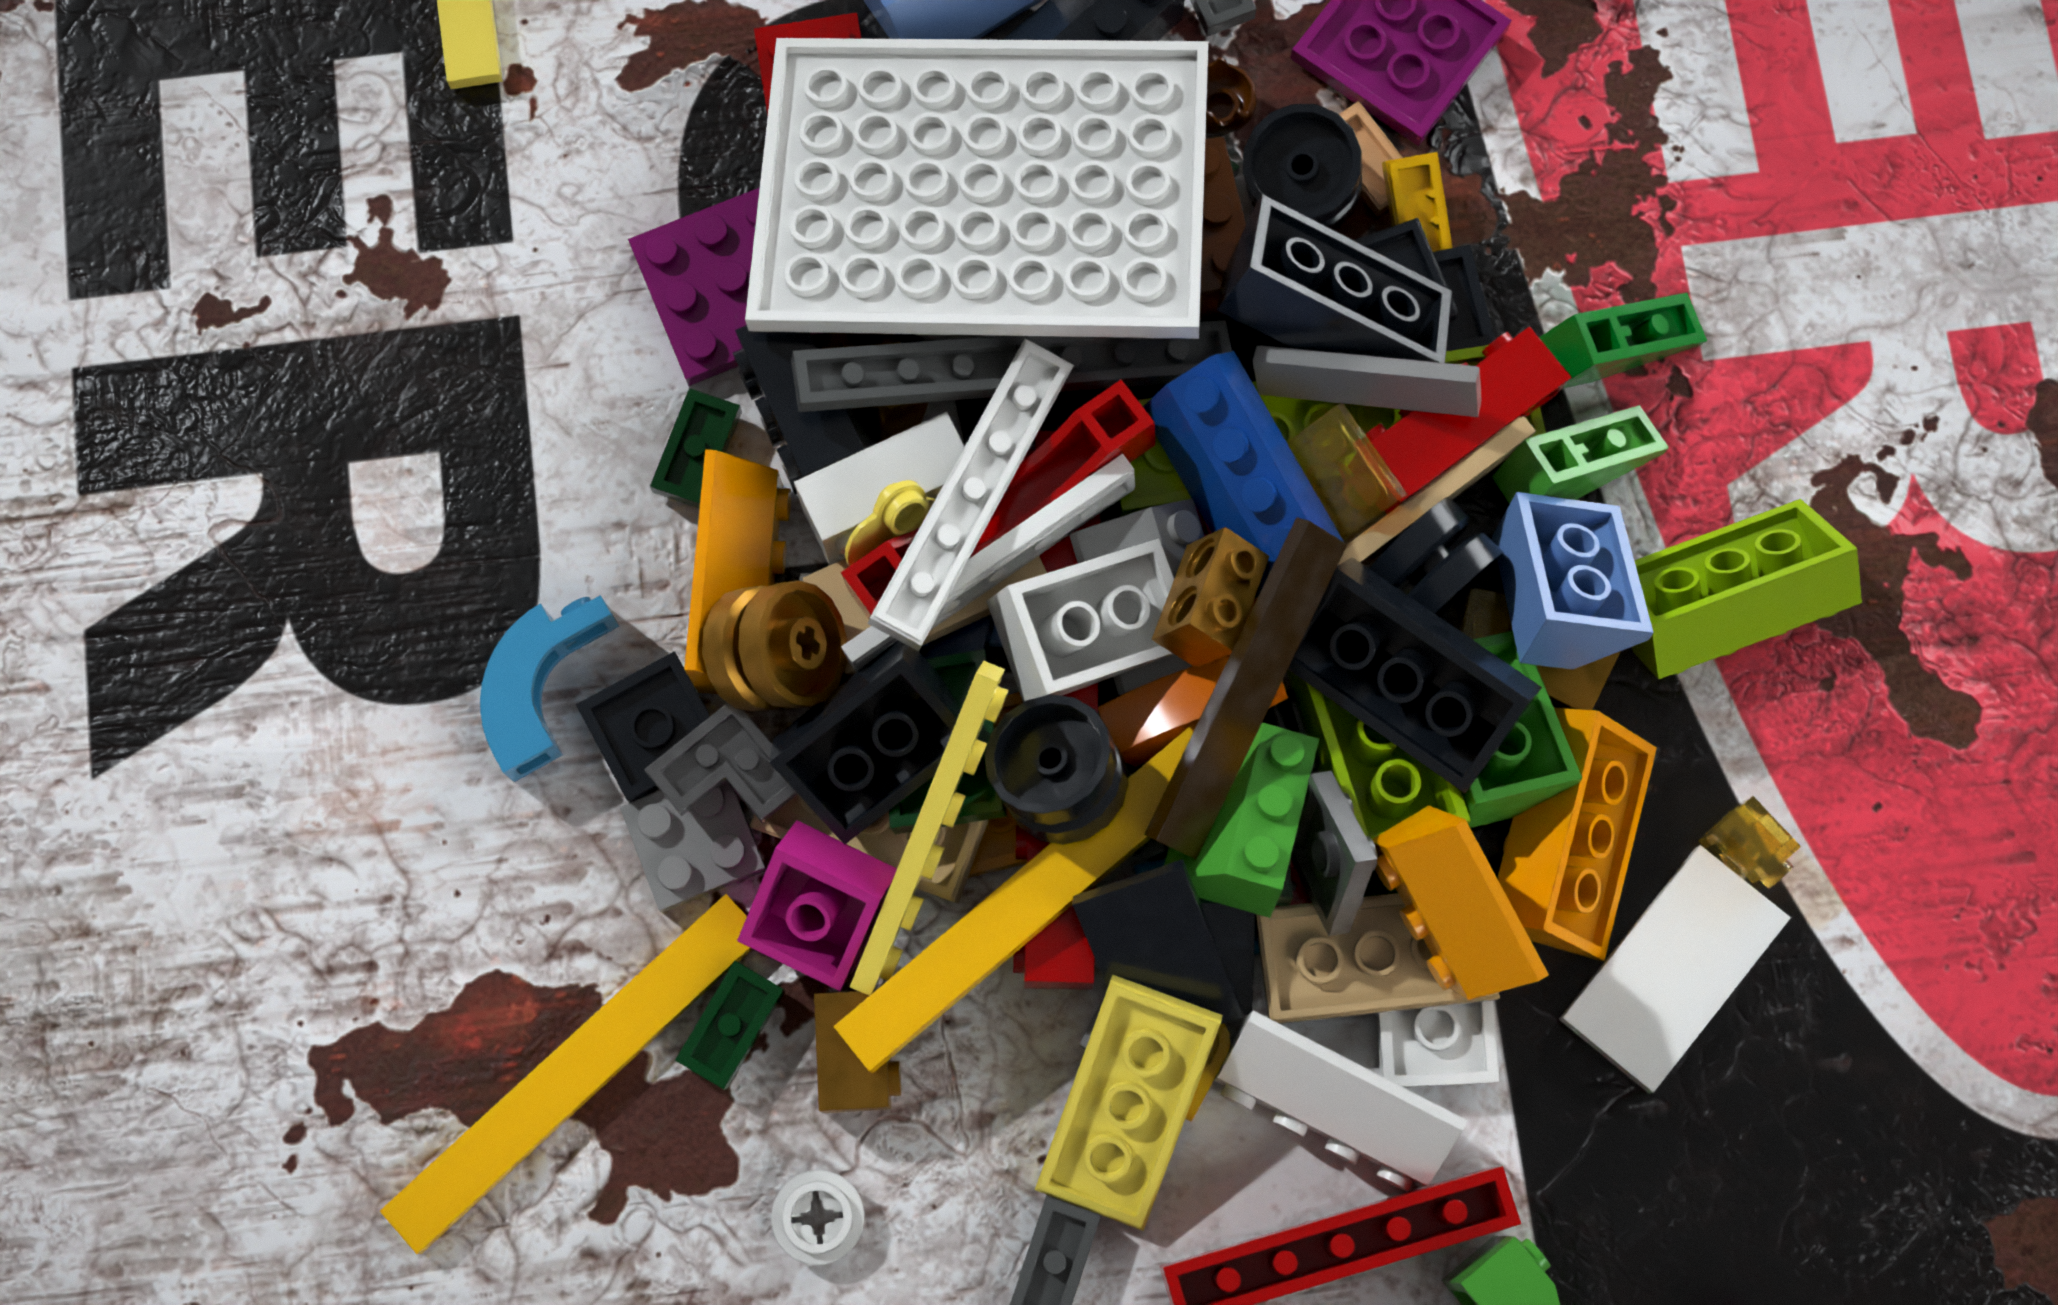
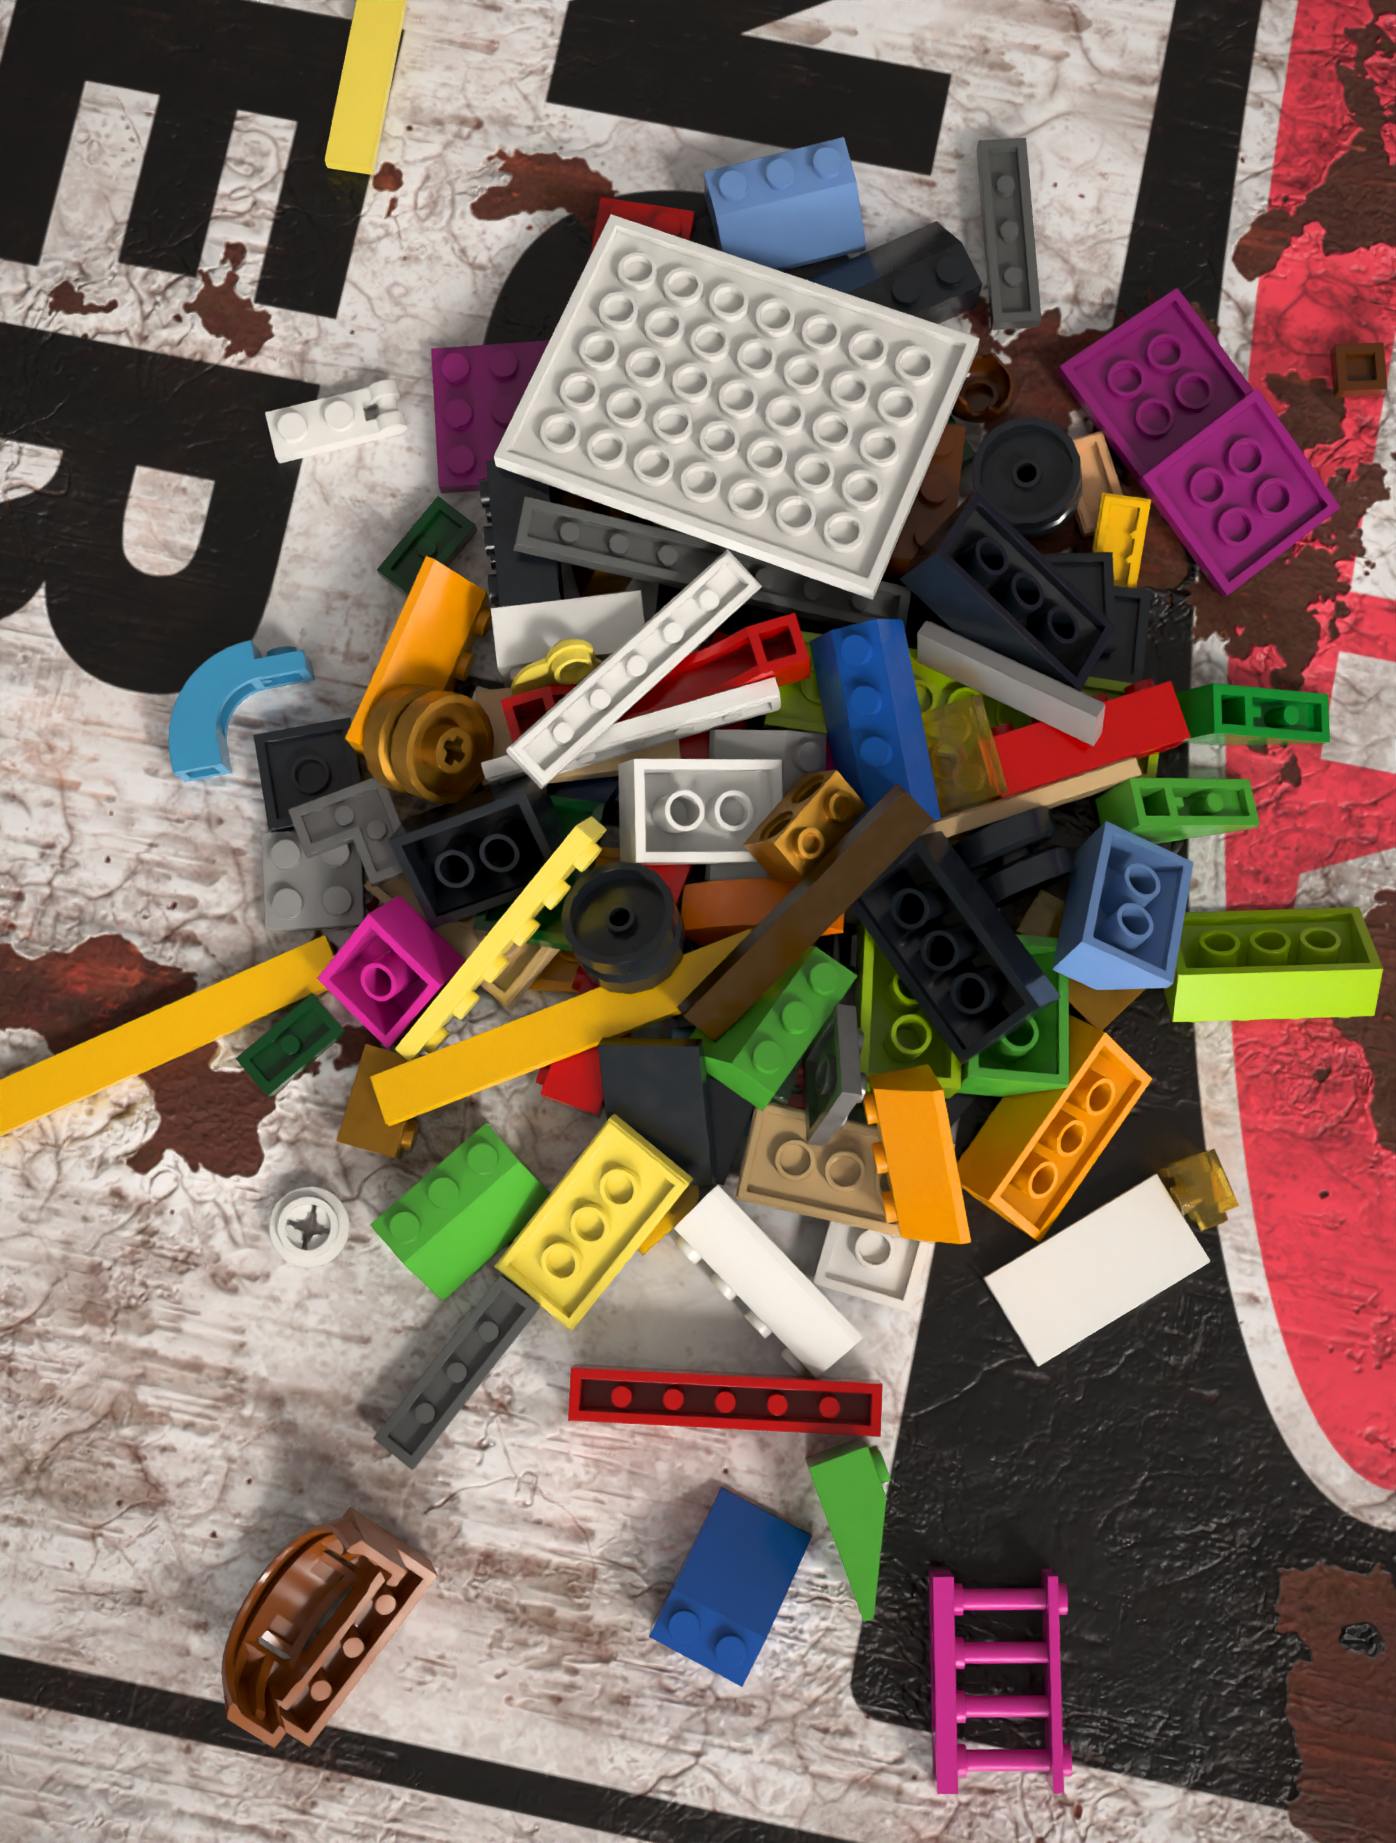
camera: 25 degrees right, 5 degrees up
none -> white plate [265,380,407,464]
none -> bright green slope [370,1123,551,1301]
none -> magenta plate [1137,388,1341,597]

